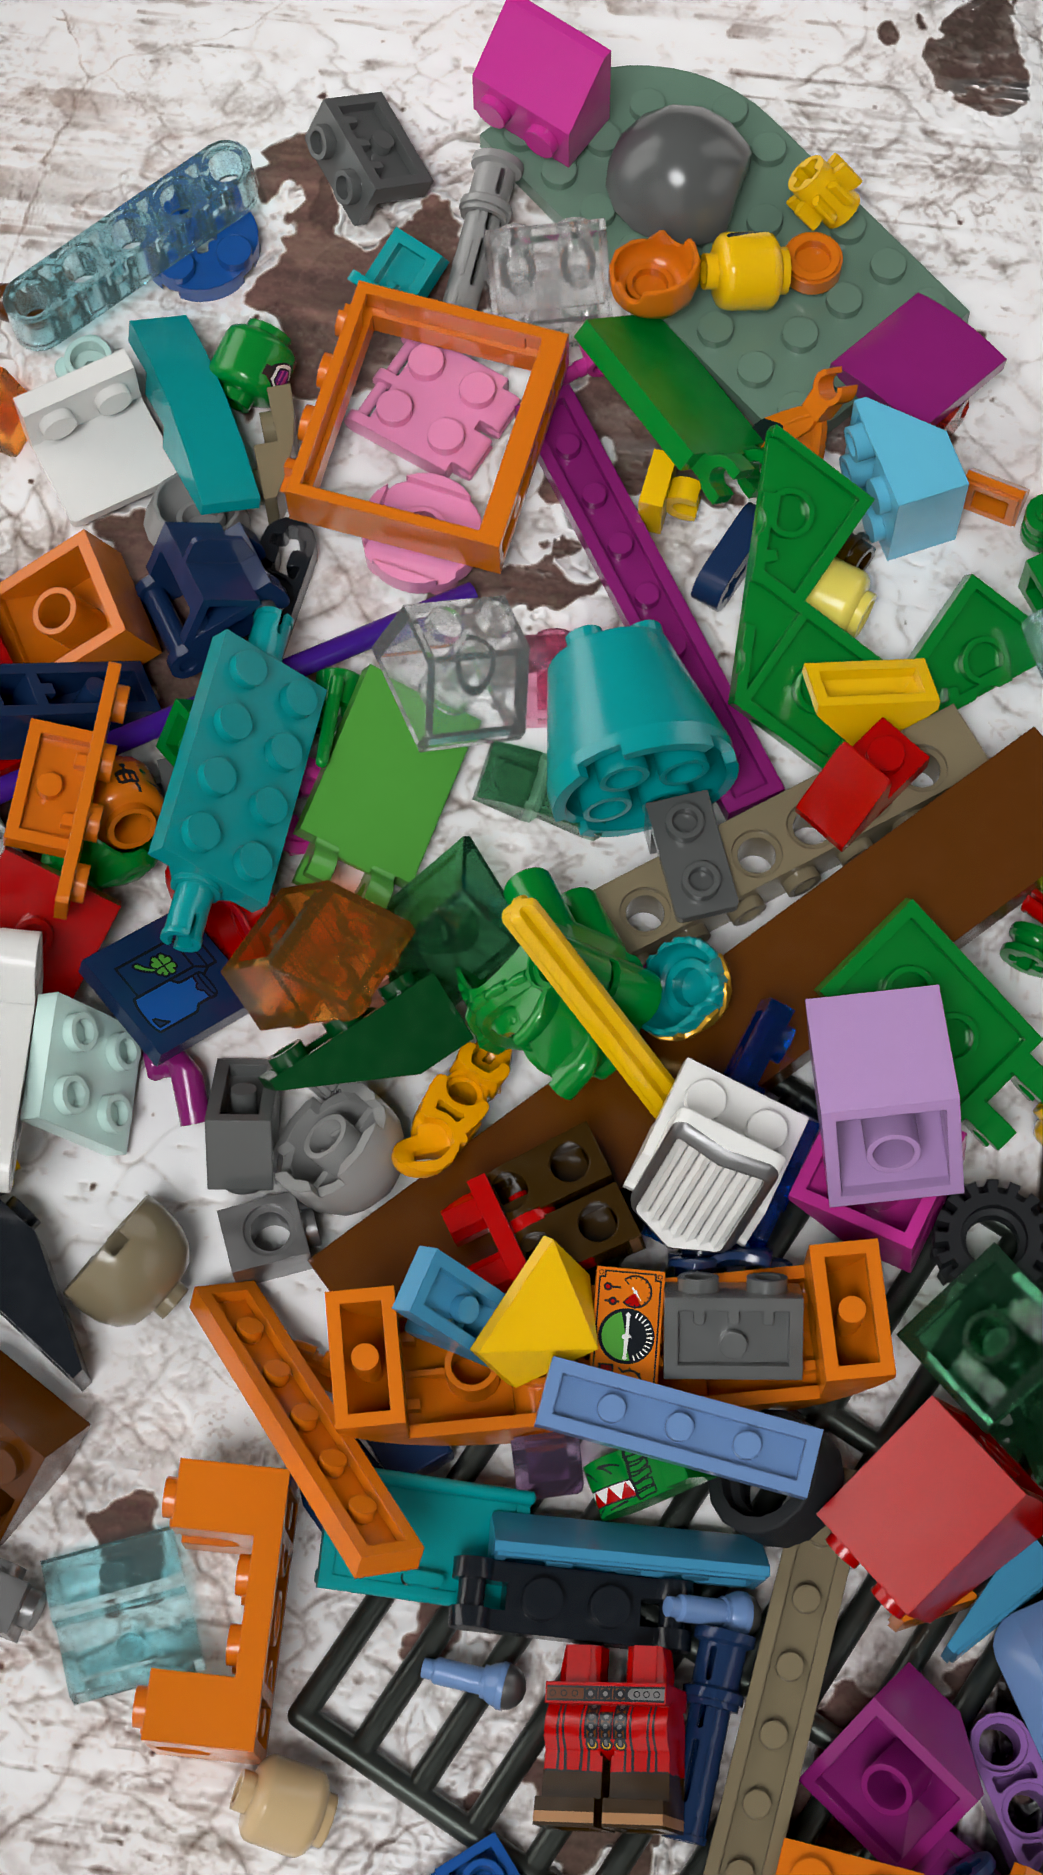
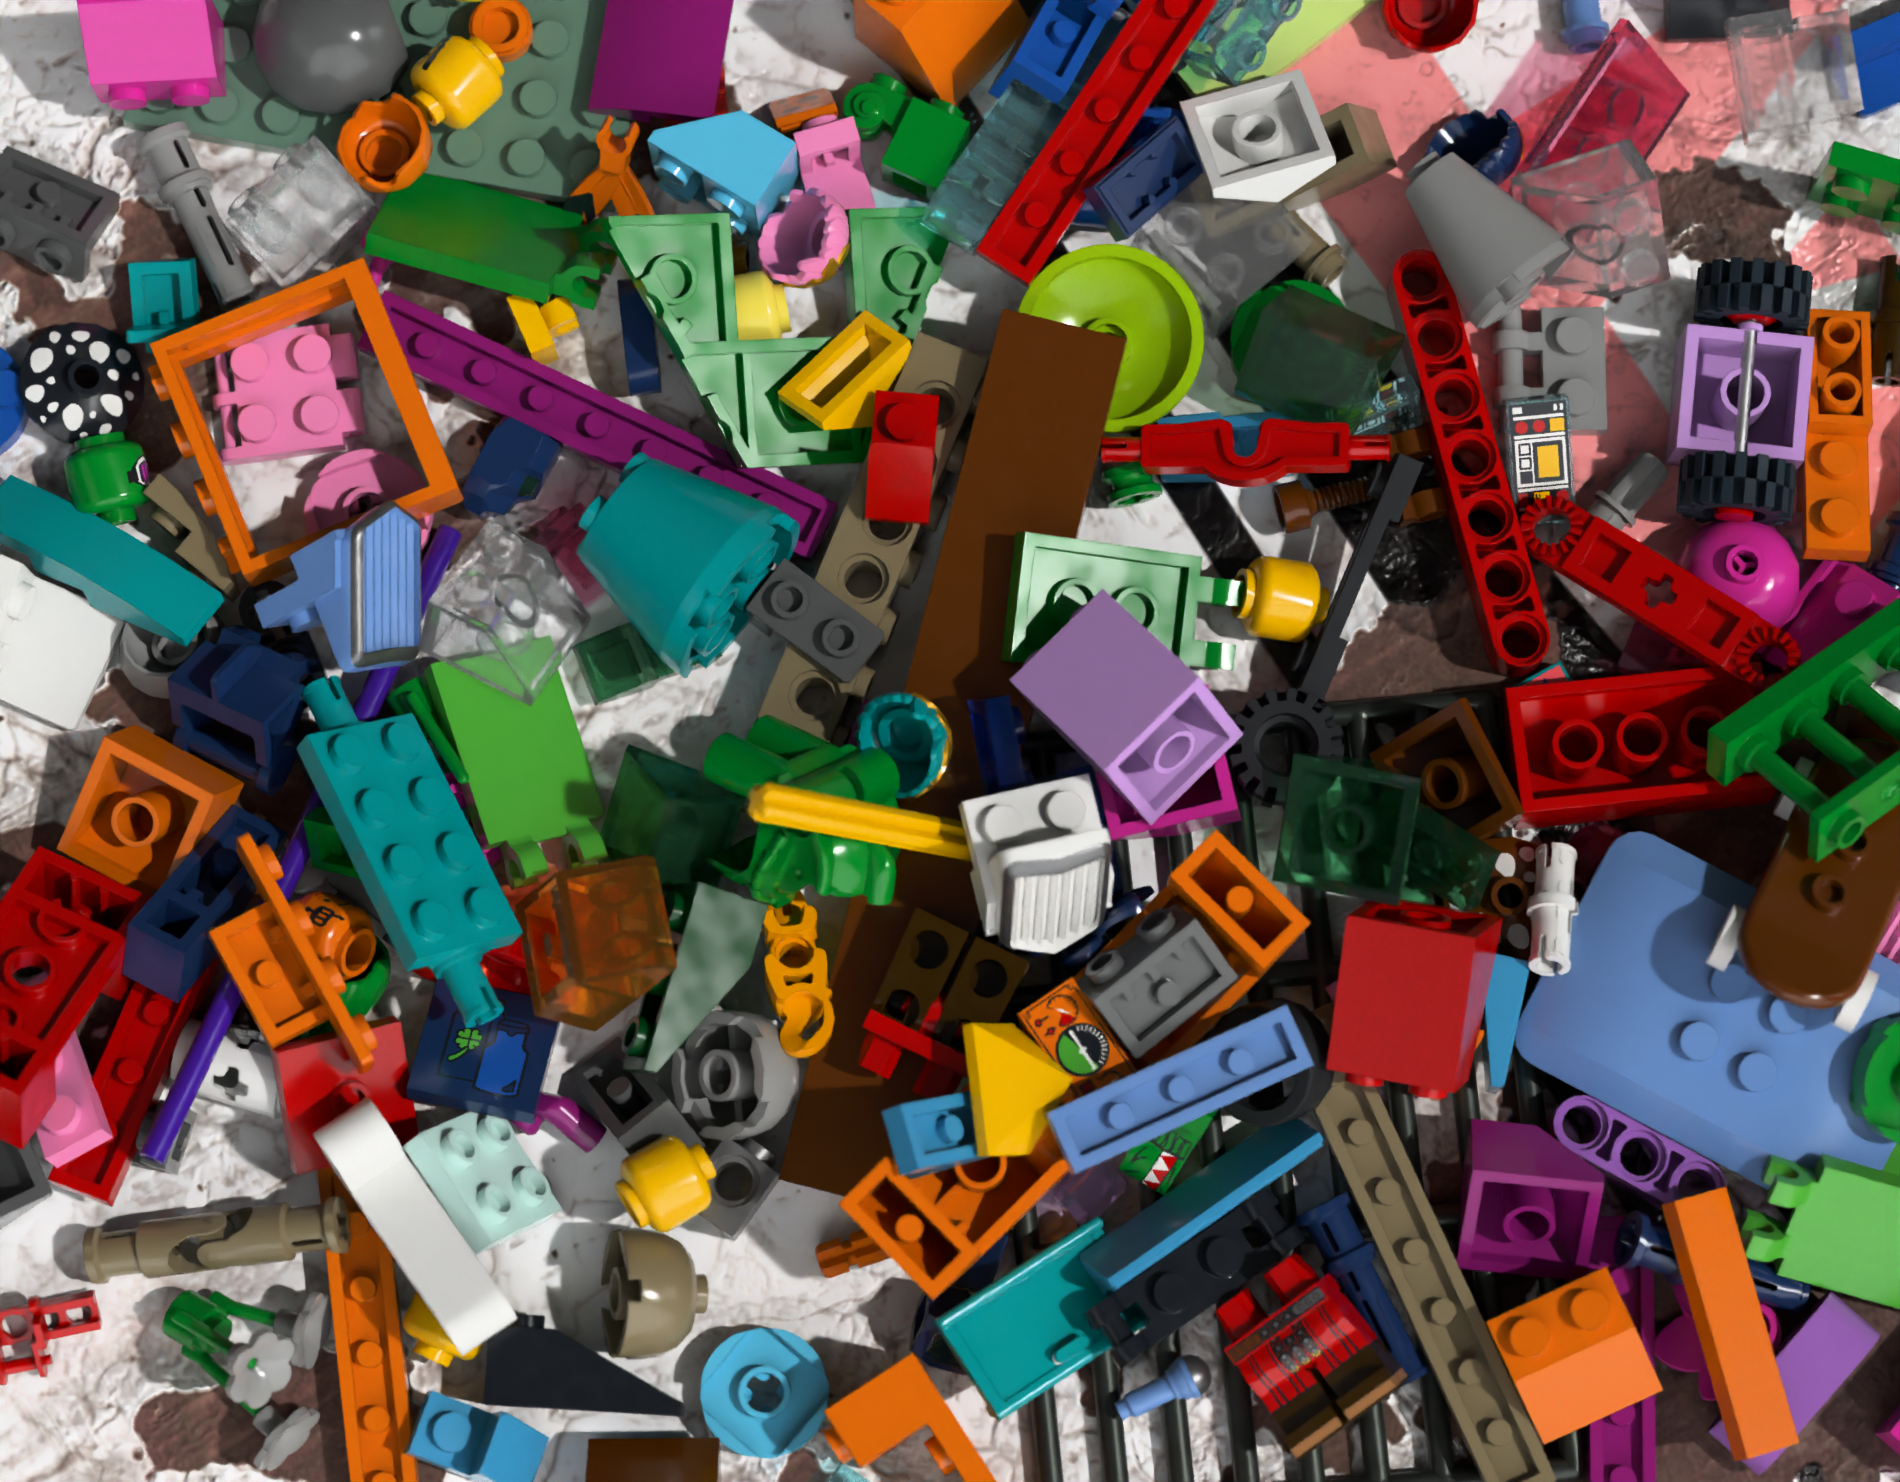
camera: 40 degrees left, 10 degrees up
orange plate [189,1280,425,1579] -> none
medium blue piece [662,1591,762,1636] -> none
none -> black dish [18,322,145,445]
none -> medium blue piece [254,500,422,673]
none -> dark blue rock [462,416,562,520]
none -> yellow head [614,1134,717,1233]
none -> medium azure plate [700,1328,830,1459]
none -> bright pink hair [756,188,850,288]
none -> bright pink bracket [793,115,876,268]

